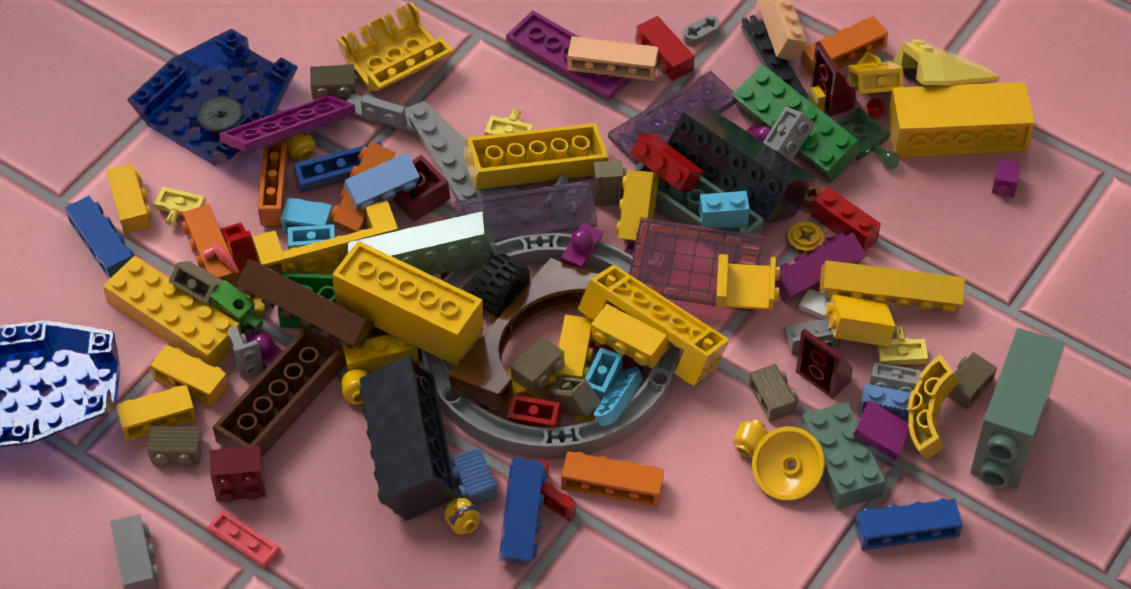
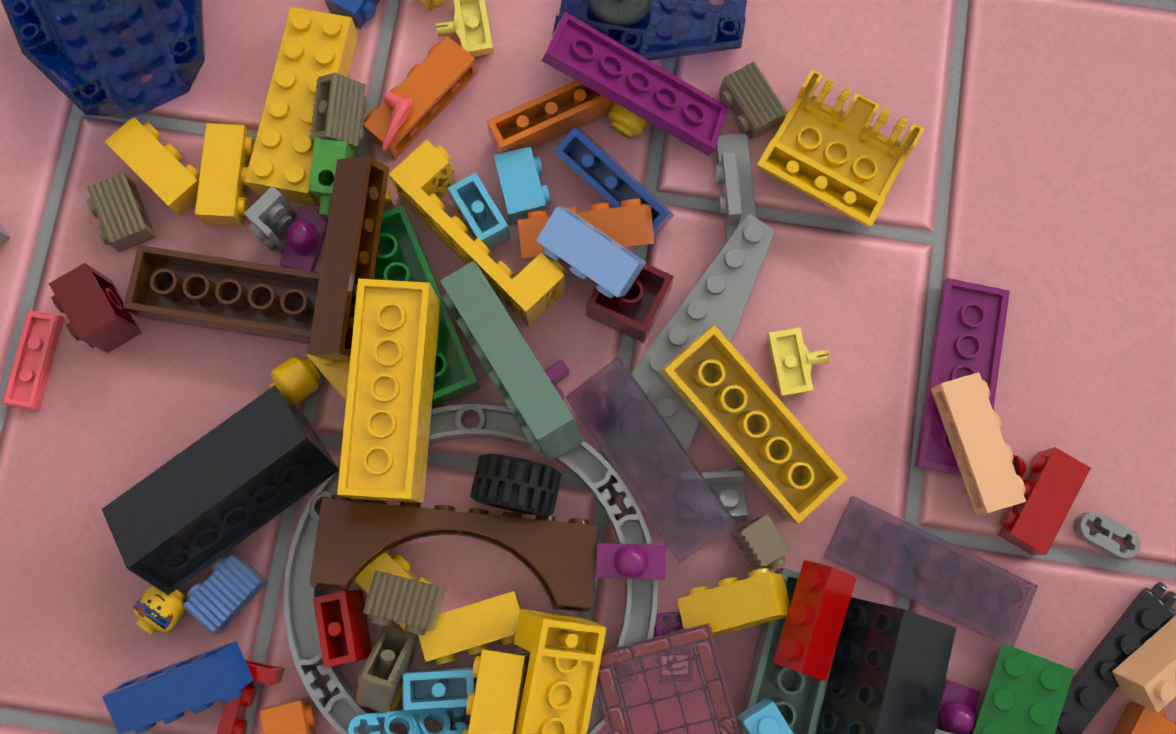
camera: 60 degrees right, 25 degrees up
red bracket [220,222,258,276] -> none

